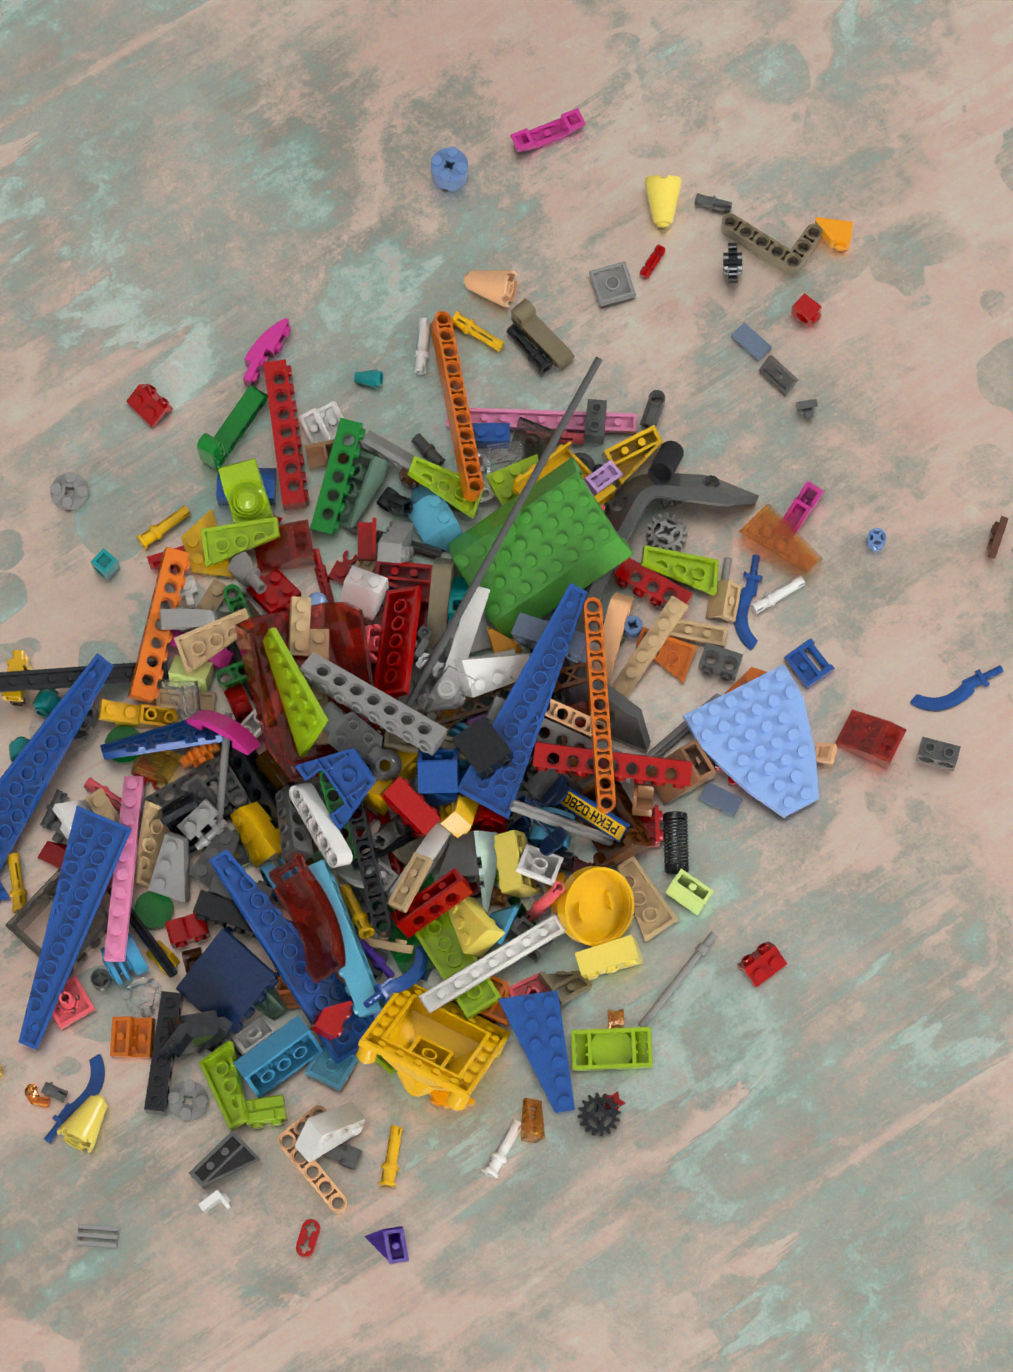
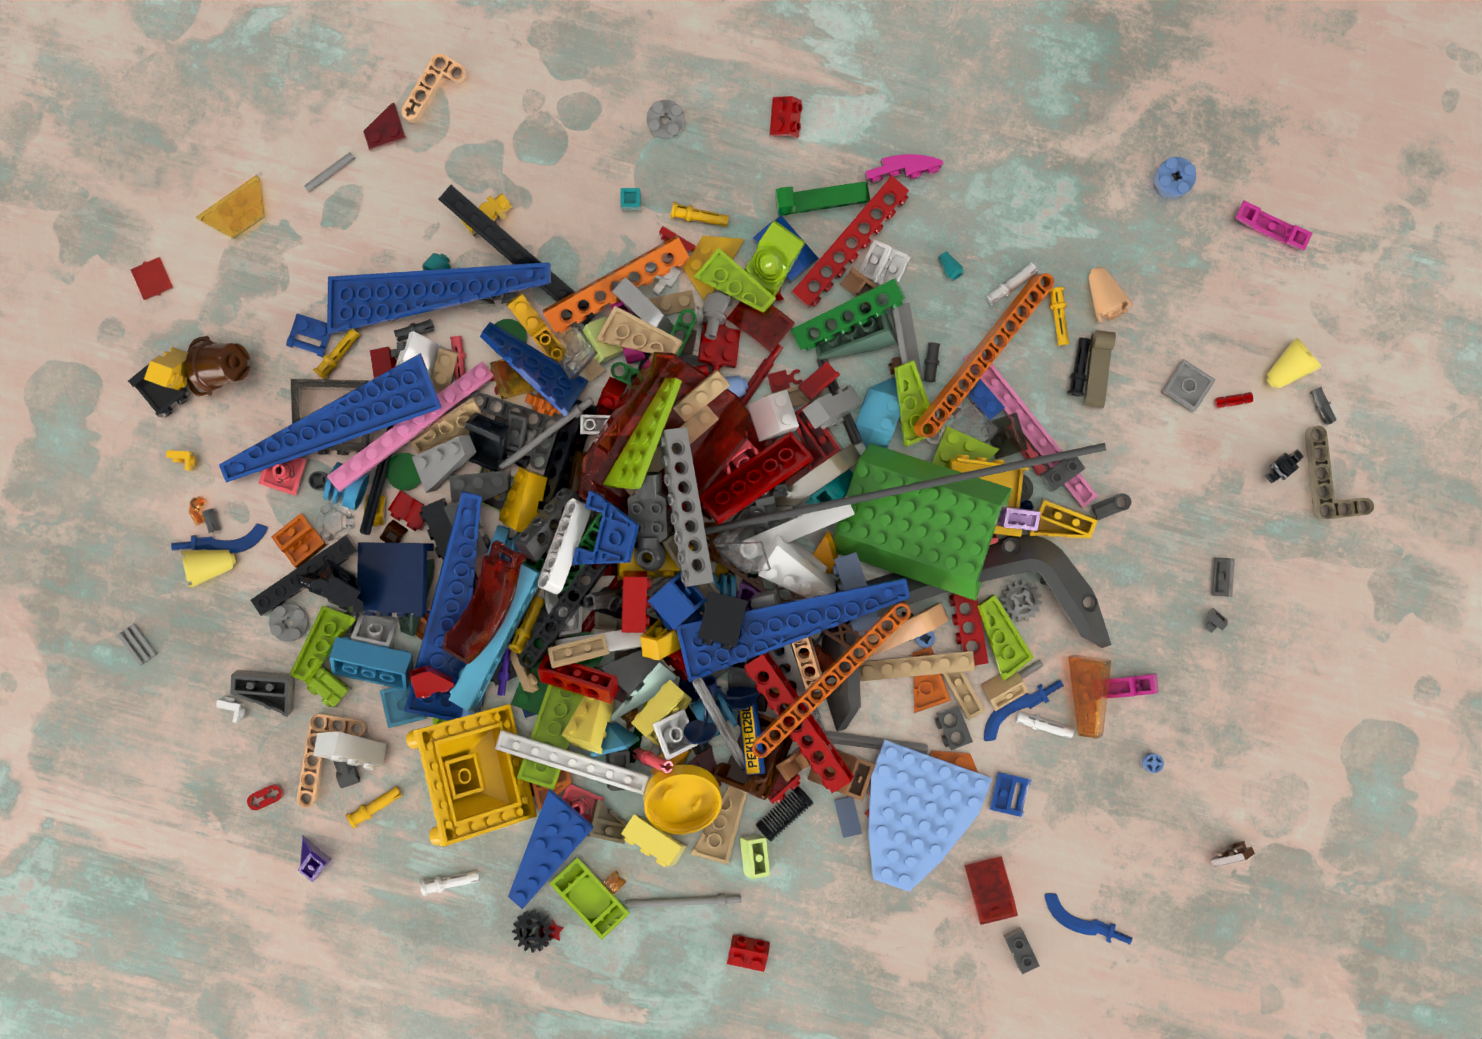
camera: 45 degrees right, 15 degrees up
teal head [33,689,61,718] -> none
light grey plate [177,799,228,851] -> none
dark pink slope [186,710,260,755] -> none
blue sword [363,945,428,1008] -> none
black piece [376,487,414,515] -> none
clear orange slope [521,1098,545,1143] -> none
black piece [648,440,684,485] -> none
sand blue tile [731,322,772,362] -> none
red brick [791,293,822,327] -> none
light orange slope [815,217,853,251] -> none
light nougat tile [815,742,837,764] -> none

